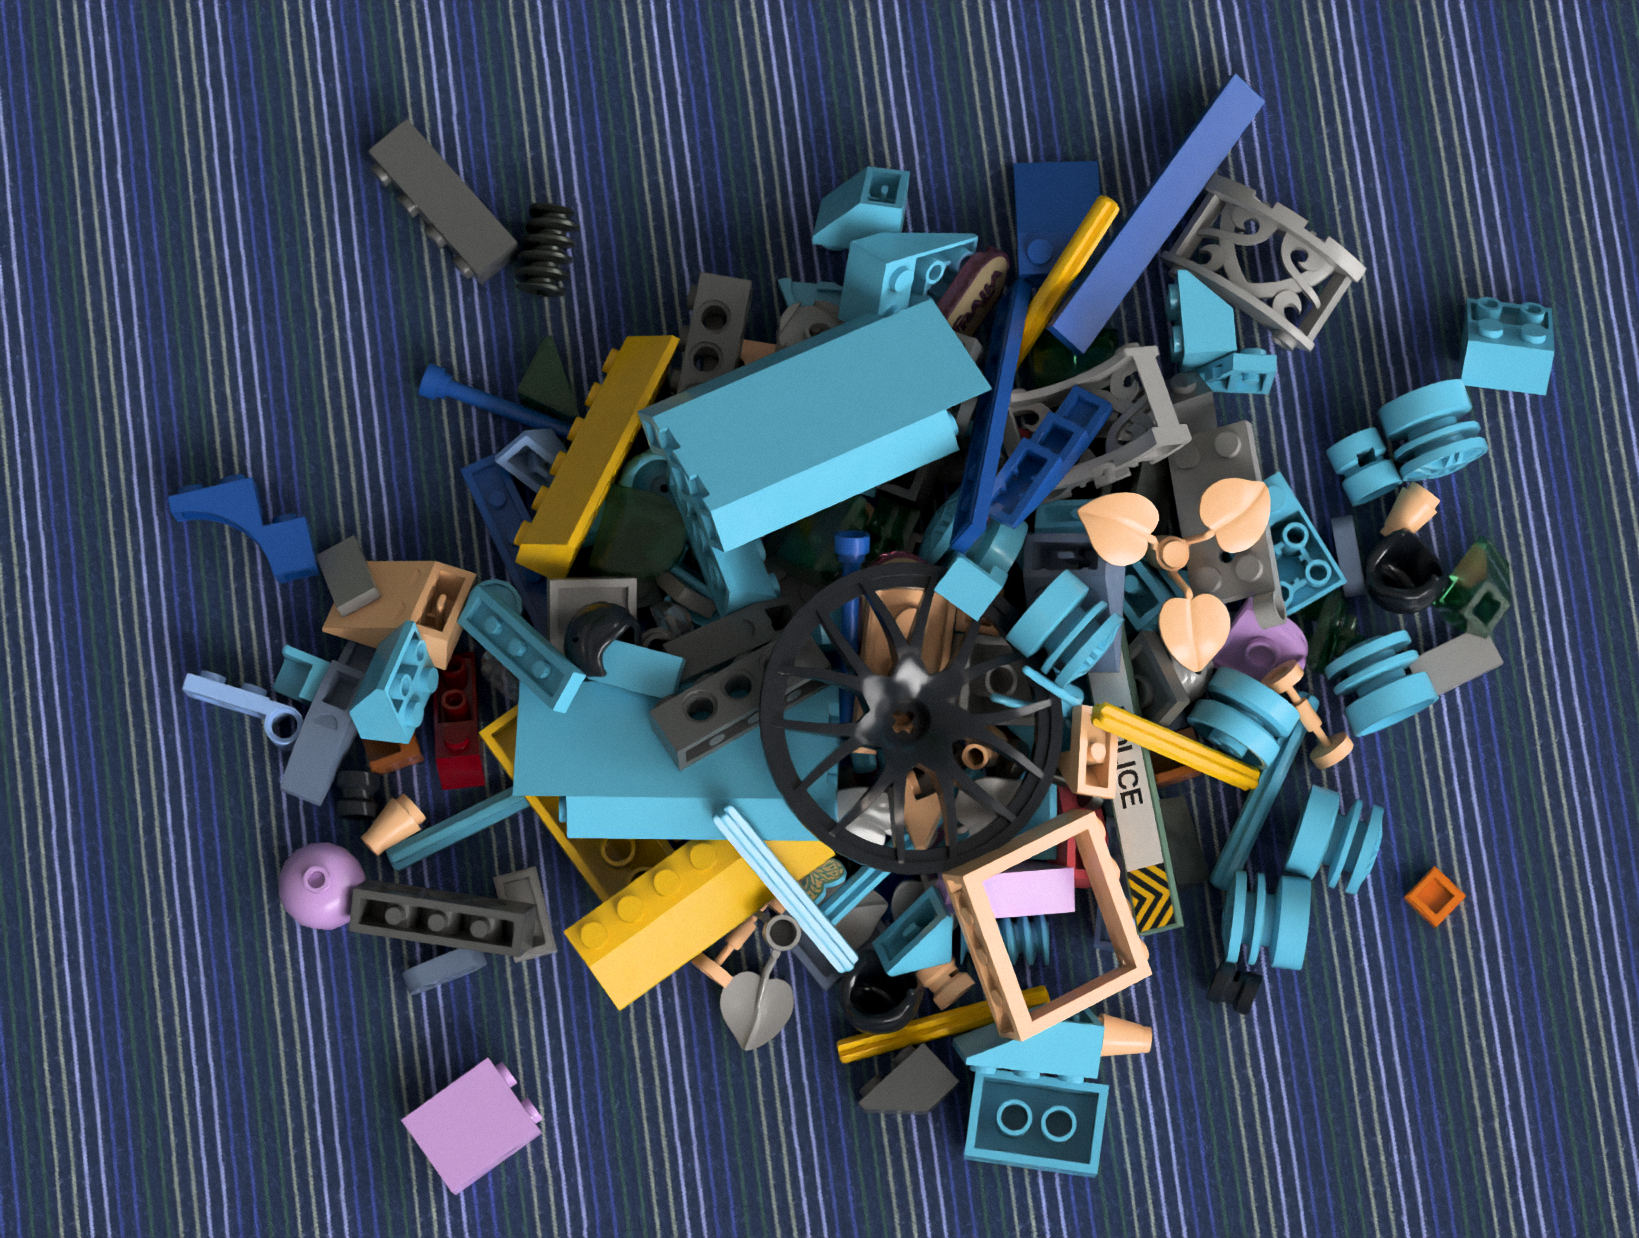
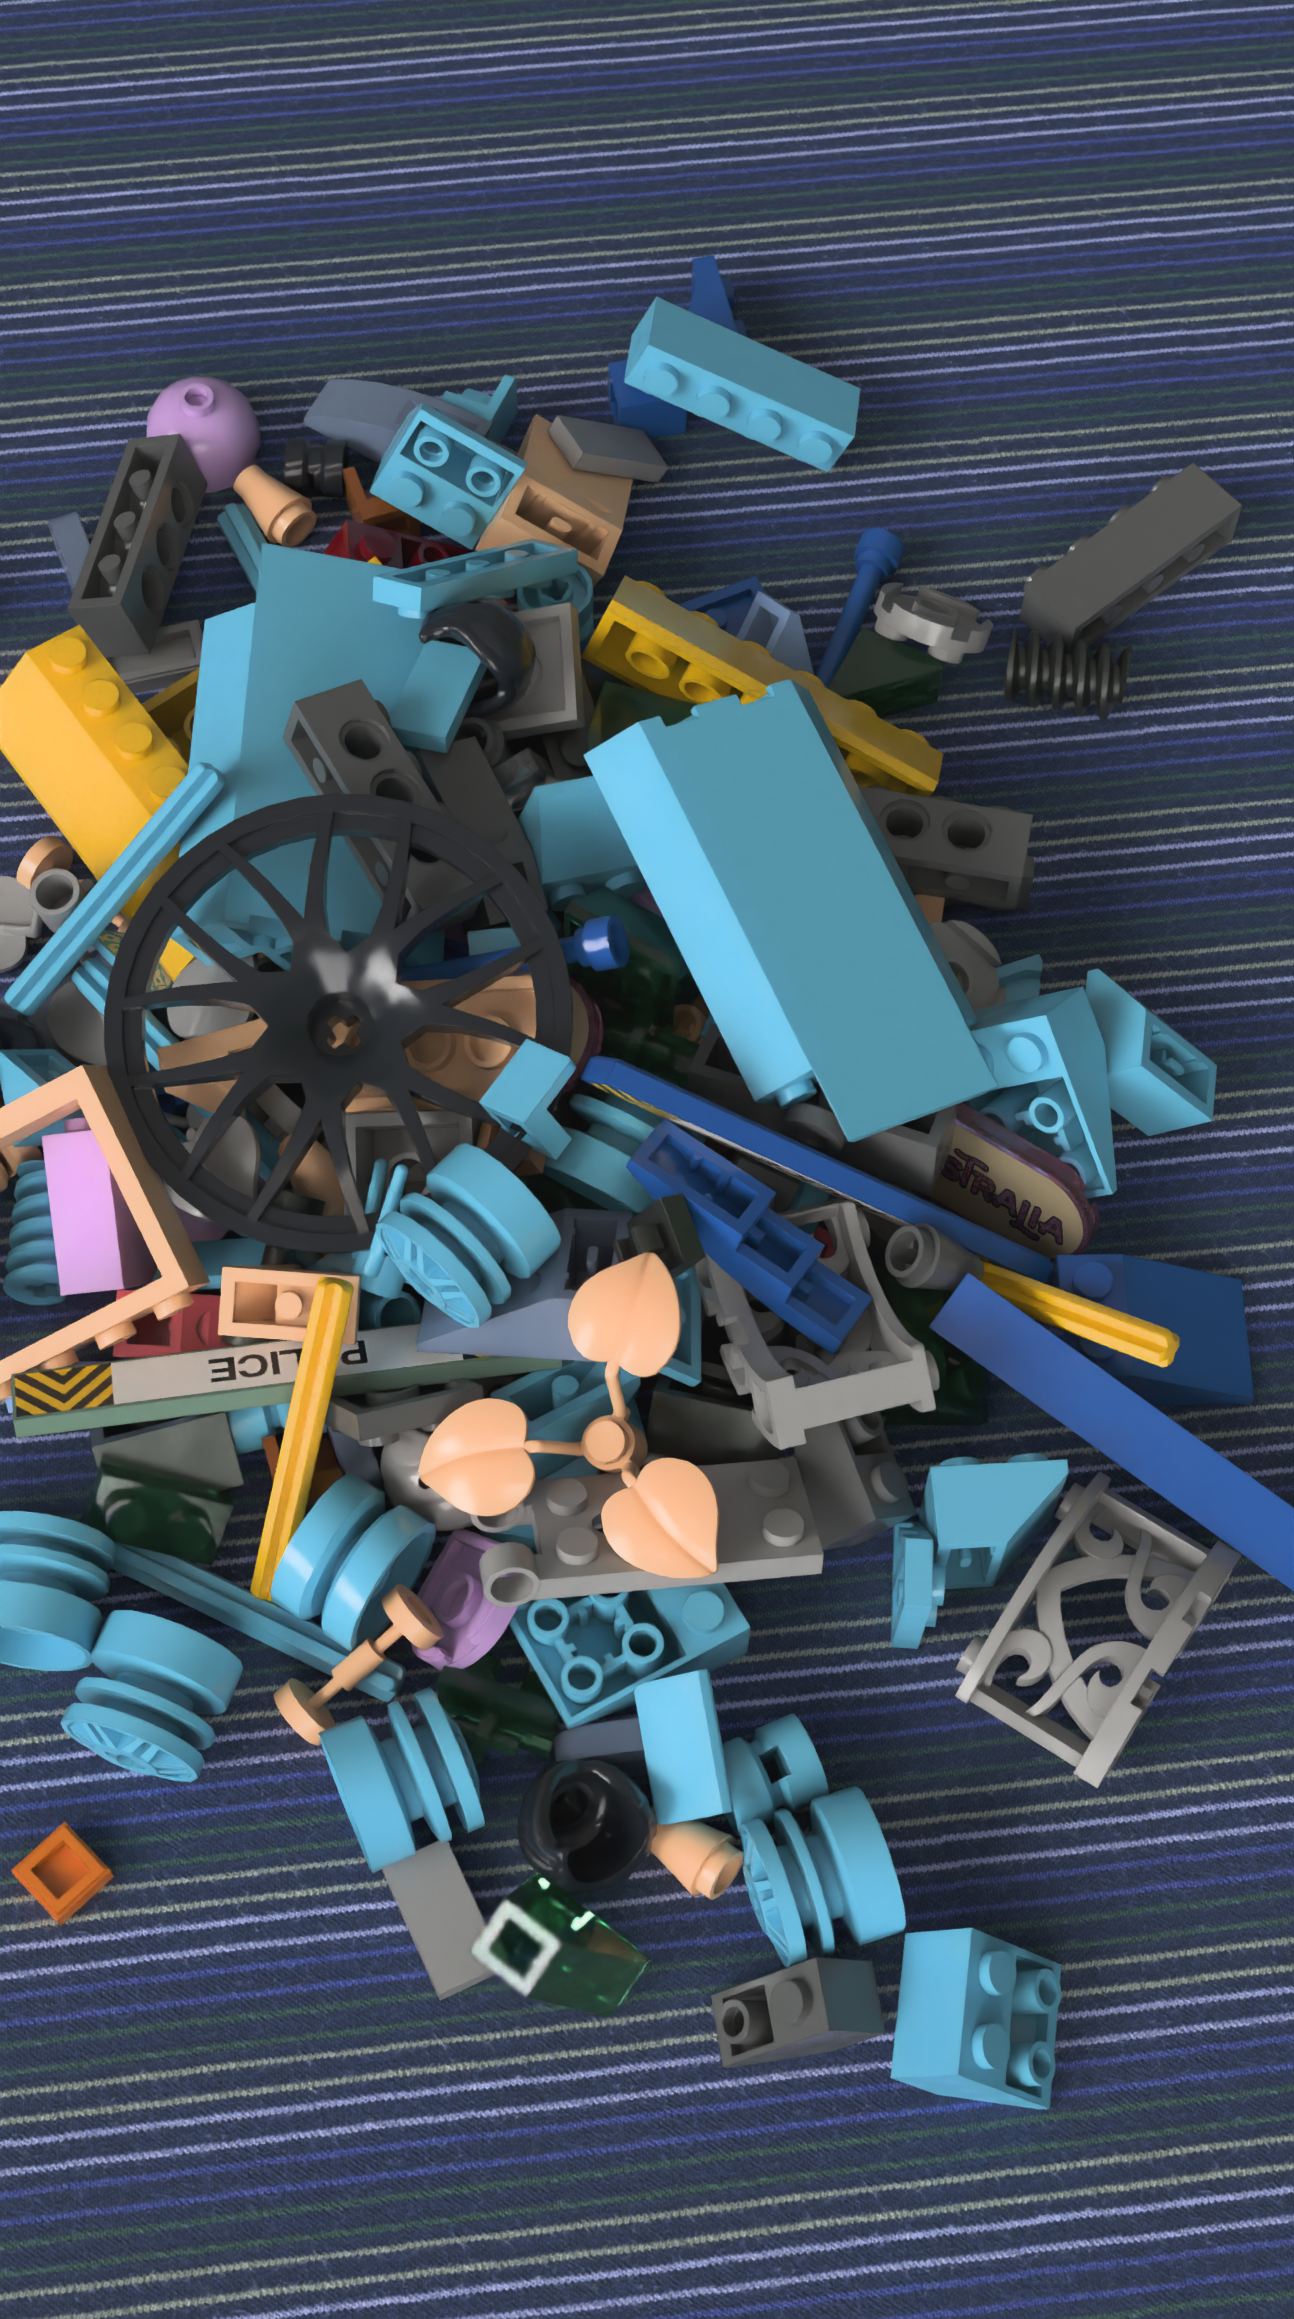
camera: 85 degrees right, 15 degrees down
light blue plate [182,670,305,751] -> none
none -> clear green plate [80,1462,234,1565]
none -> pearl dark grey tile [612,1194,706,1279]
none -> medium azure brick [624,297,860,472]
none -> medium azure slope [634,1669,733,1825]
none -> dark grey slope [711,1957,886,2068]
none -> light grey plate [874,583,993,664]
none -> dark grey cone [885,1223,983,1291]

